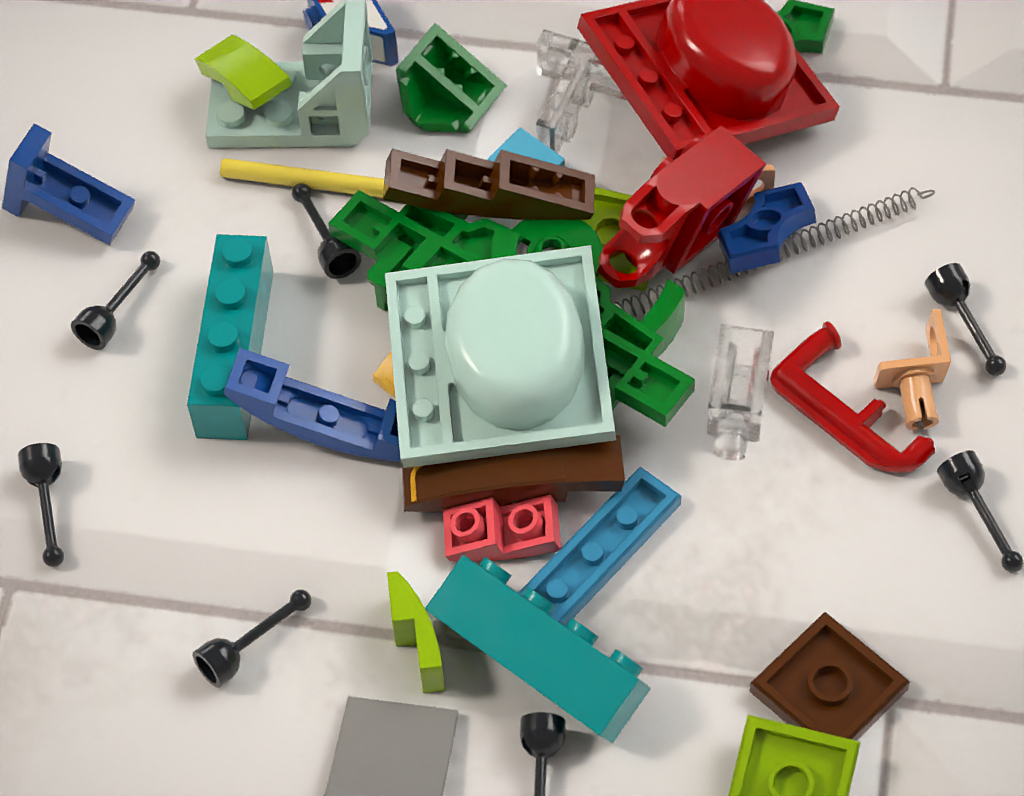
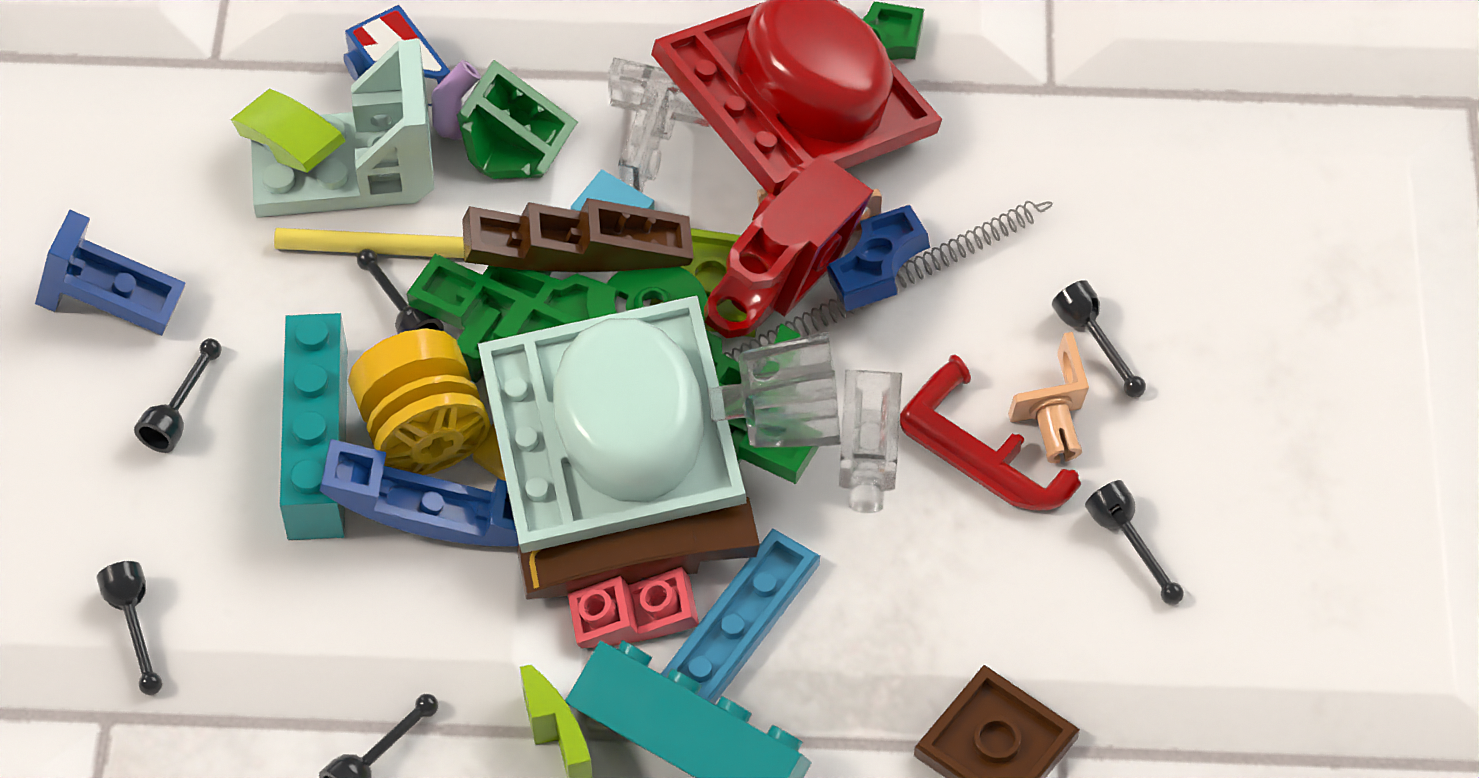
camera: 10 degrees left, 0 degrees up
none -> yellow wheel [348,328,491,475]
none -> lavender arm [431,60,481,140]
none -> clear torso [707,331,841,447]

